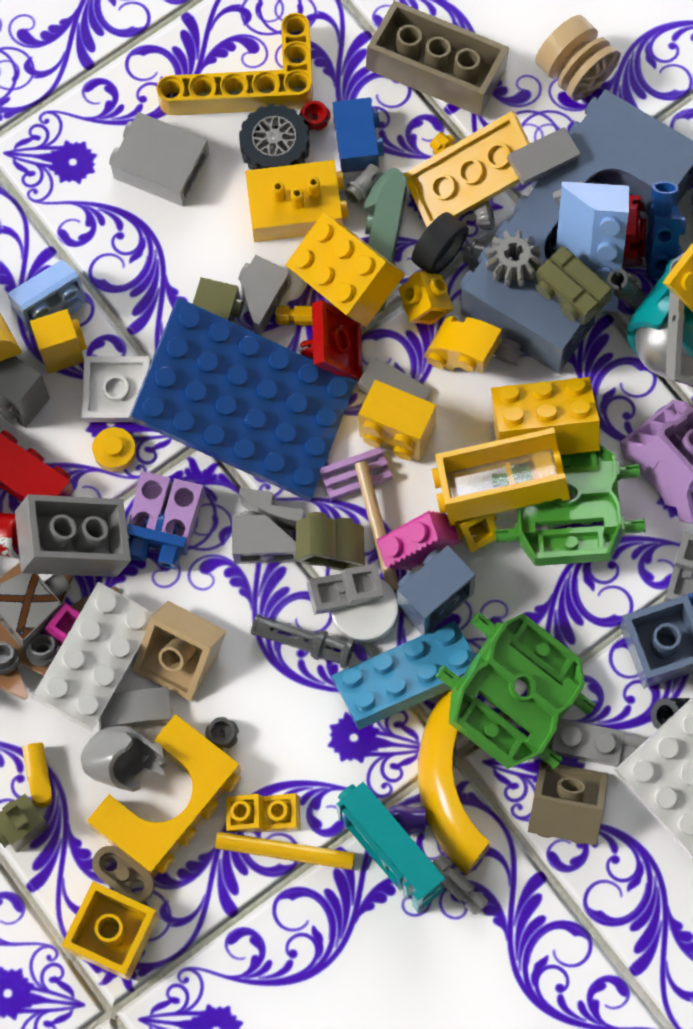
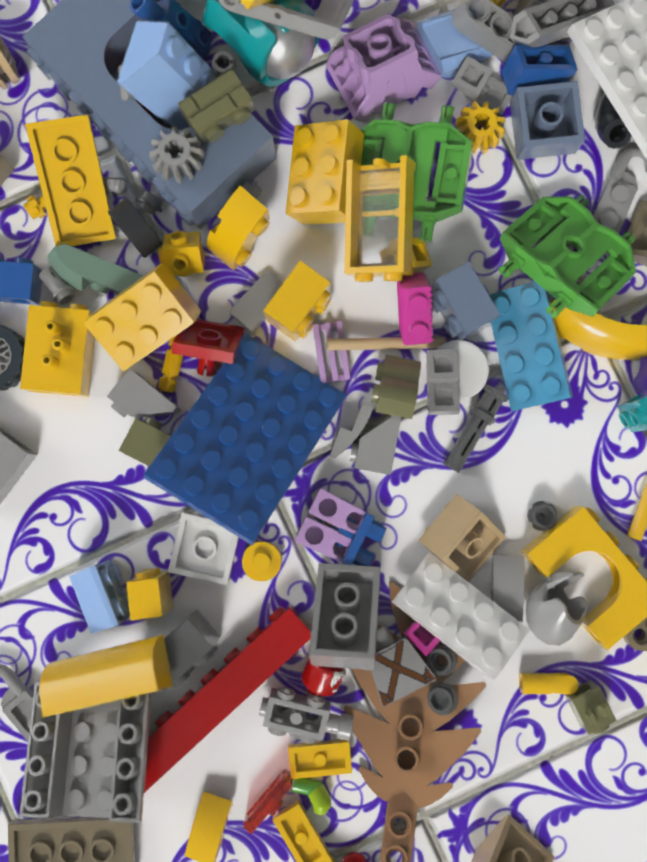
camera: 80 degrees left, 15 degrees up
yellow slope [226,793,301,832] -> none
light grey tile [506,127,581,186] -> none
none -> yellow gear [455,101,505,155]

